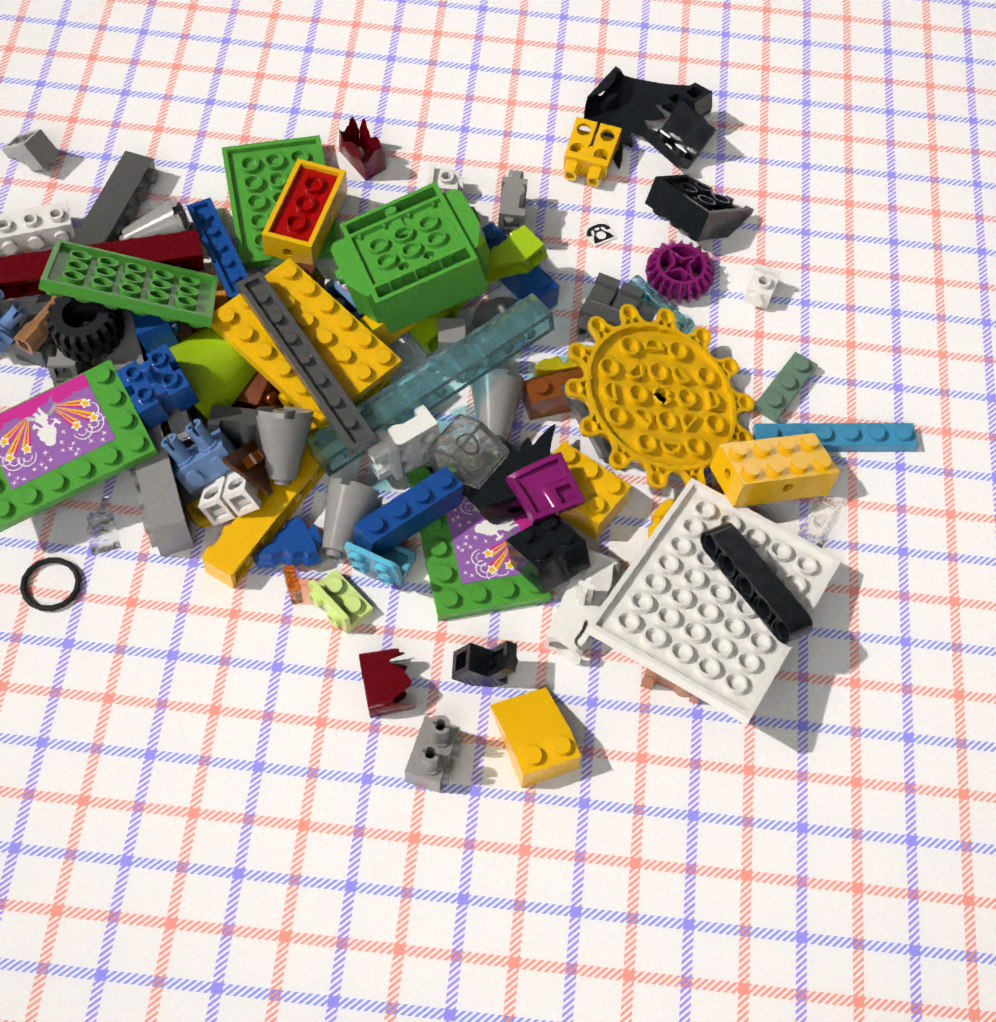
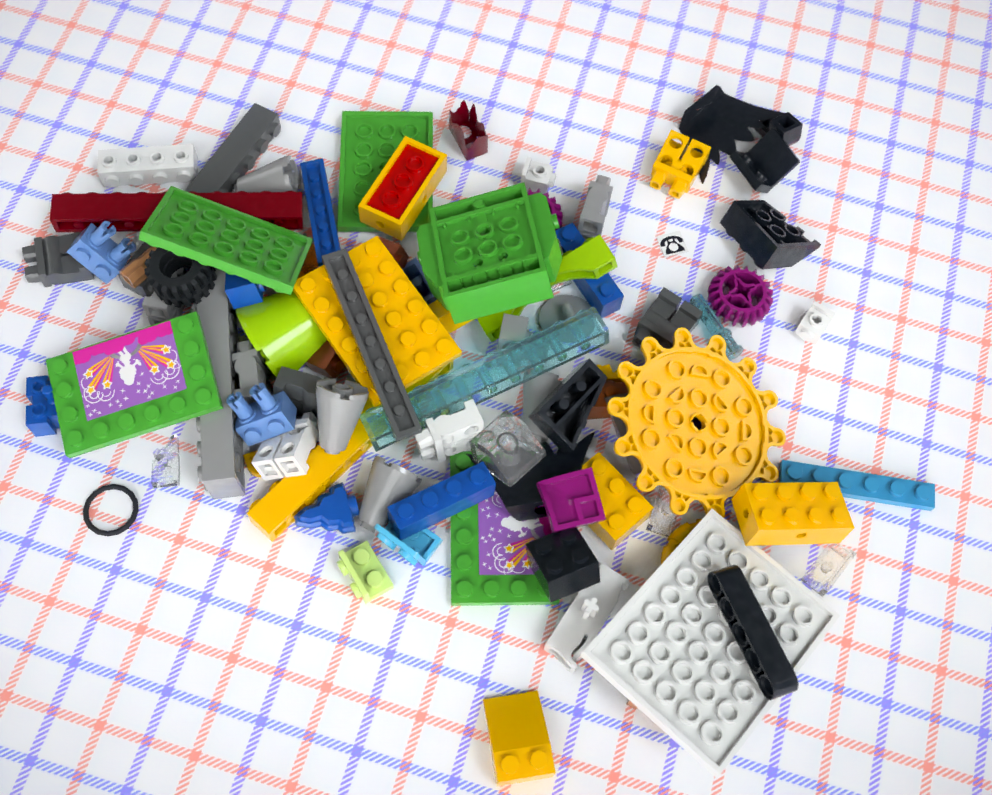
camera: 10 degrees right, 5 degrees up
light grey arch [2,129,60,171] -> none
blue brick [116,343,200,429] -> none
reddish brown piece [222,441,273,496] -> none
clear orange tile [283,564,303,605] -> none
dark red piece [359,648,416,718] -> none
light grey brick [405,715,463,793] -> none
black brick [451,640,518,687] -> none
sand green plate [753,351,818,423] -> none
none -> black wedge [528,359,608,454]
none -> clear slope [646,485,678,537]

